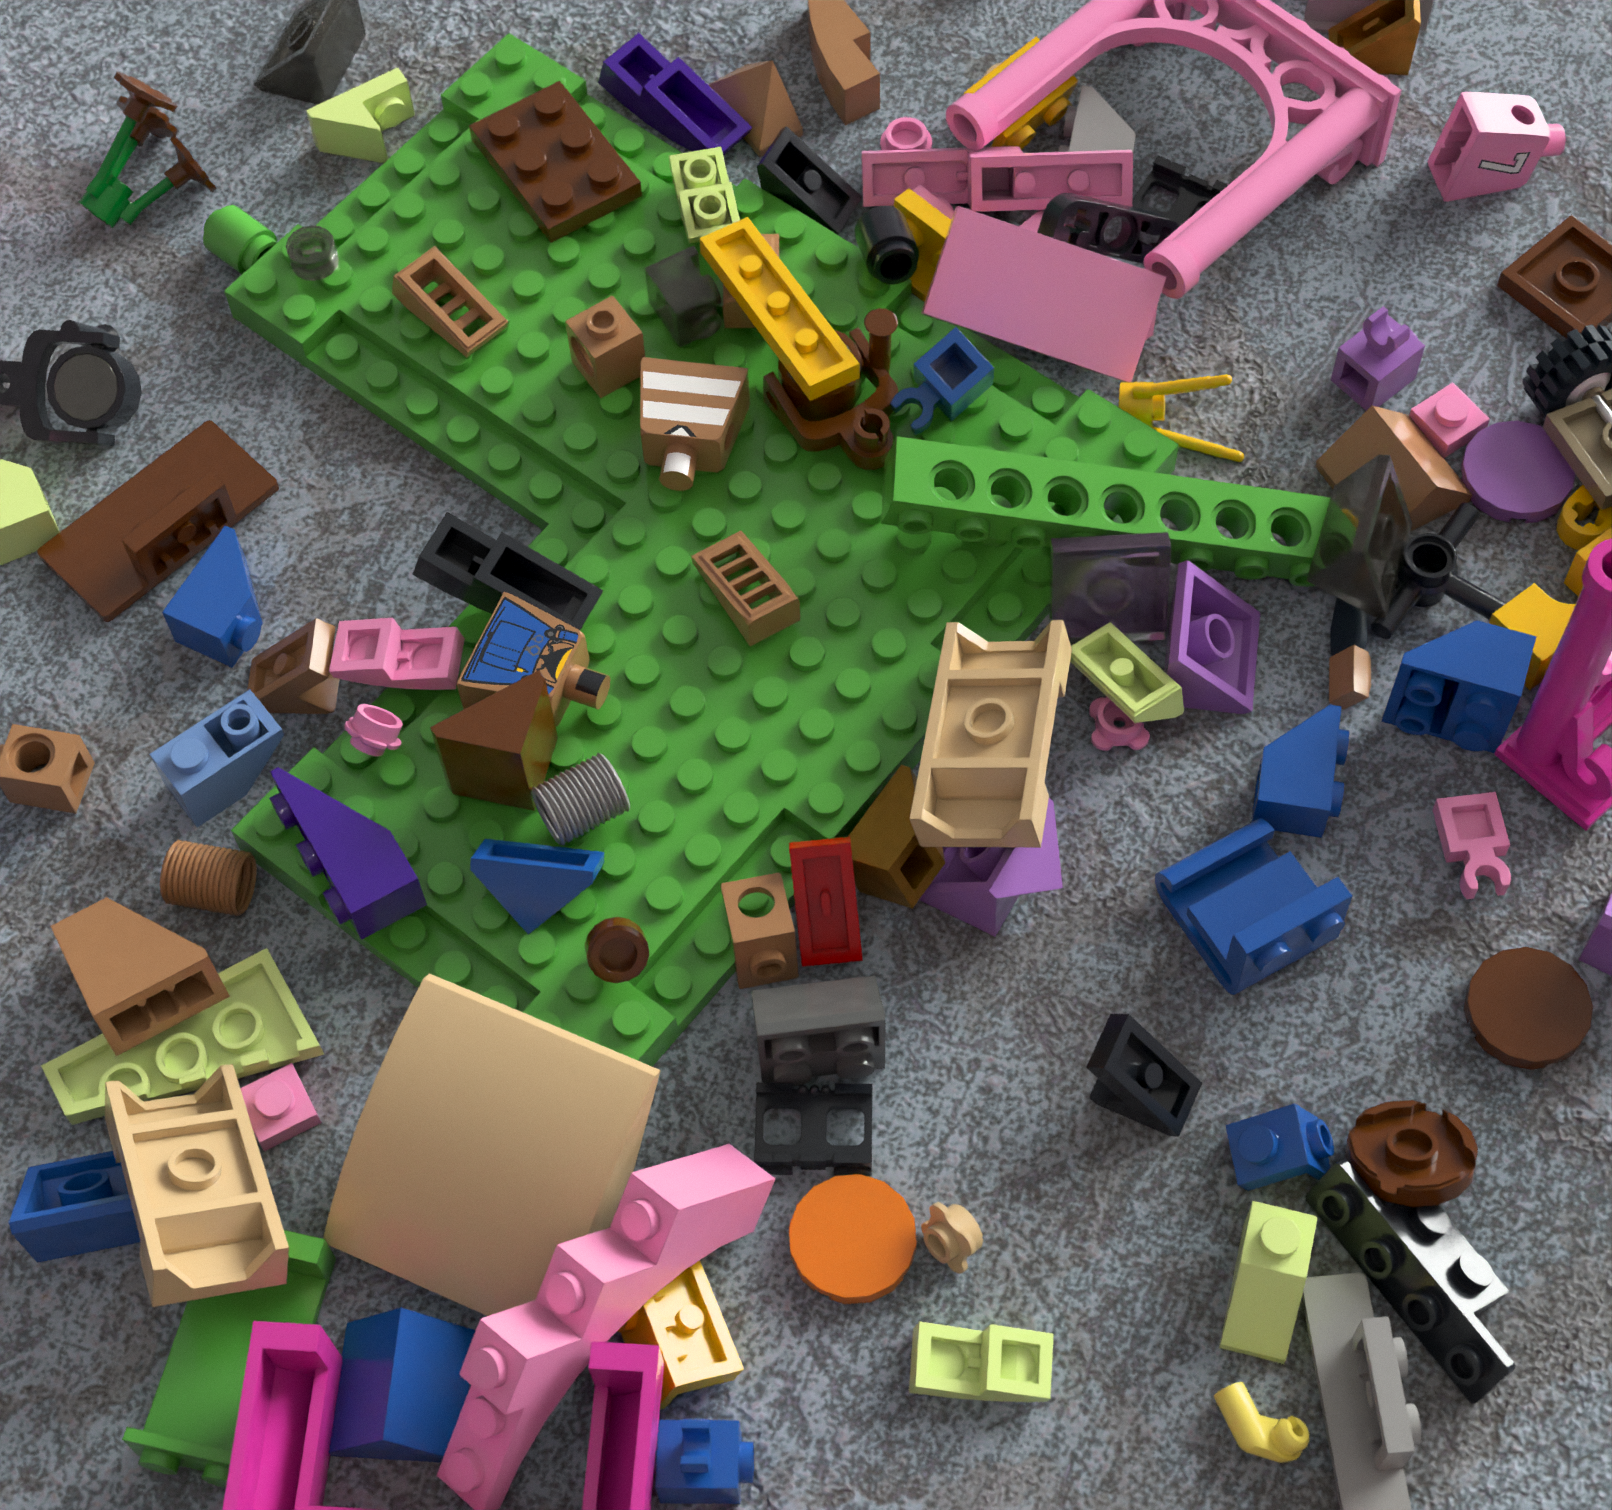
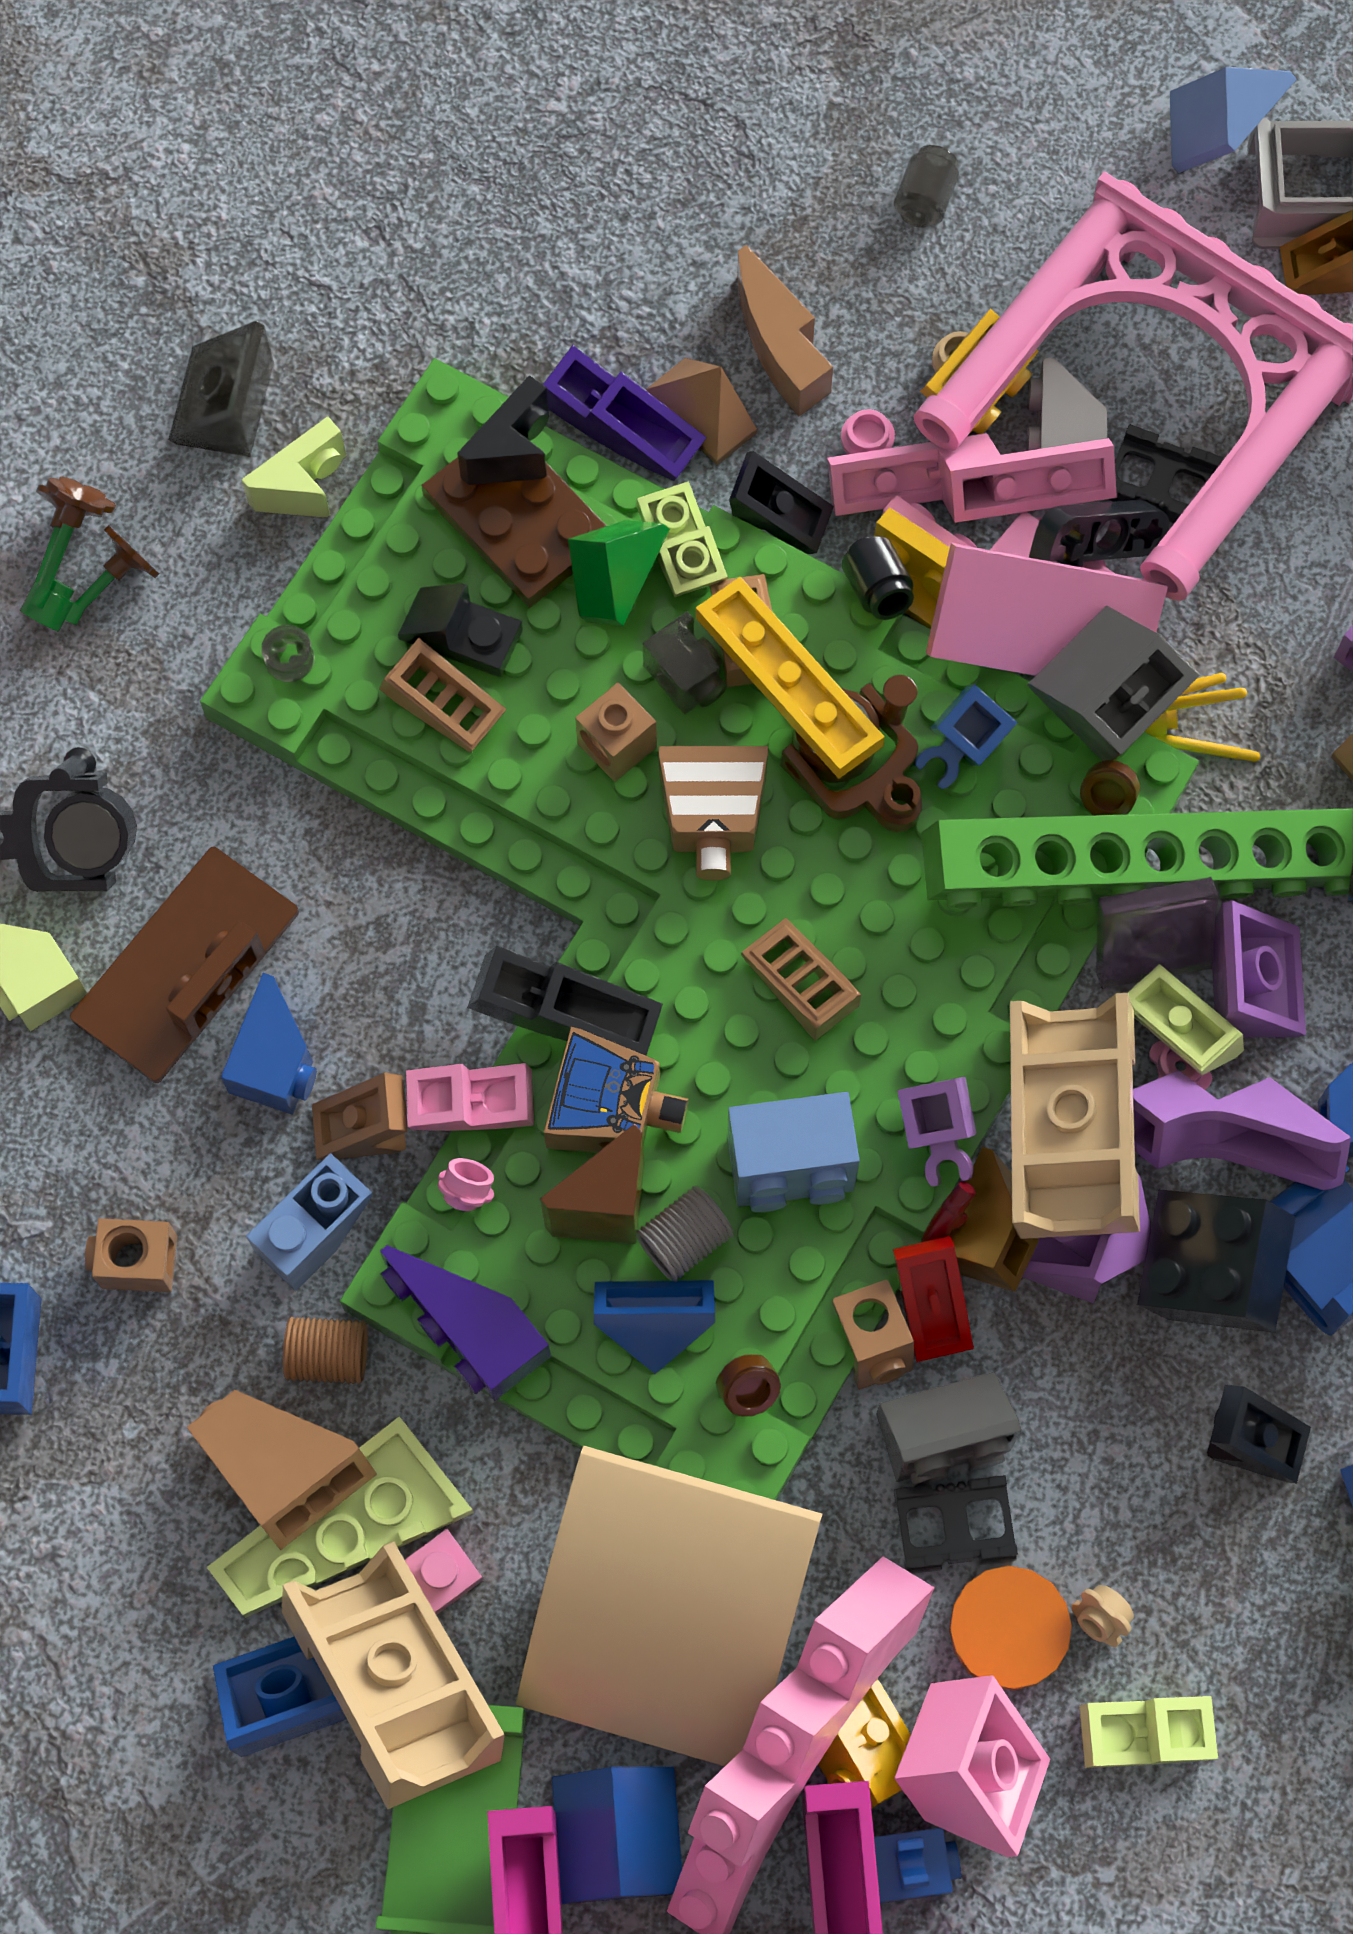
camera: 10 degrees left, 10 degrees up
bright green brick [203,205,277,274] -> none
none -> black slope [398,583,523,678]
none -> black slope [457,375,549,485]
none -> green slope [568,520,670,626]
none -> medium blue brick [727,1091,860,1212]
none -> bright pink slope [894,1675,1050,1857]
none -> medium lavender brick [897,1077,977,1187]
none -> dark red helmet [921,1181,976,1242]
none -> dark grey slope [1027,605,1200,761]
none -> reddish brown tile [1080,760,1140,816]
none -> medium lavender arch [1133,1070,1351,1190]
none -> black brick [1137,1189,1296,1333]

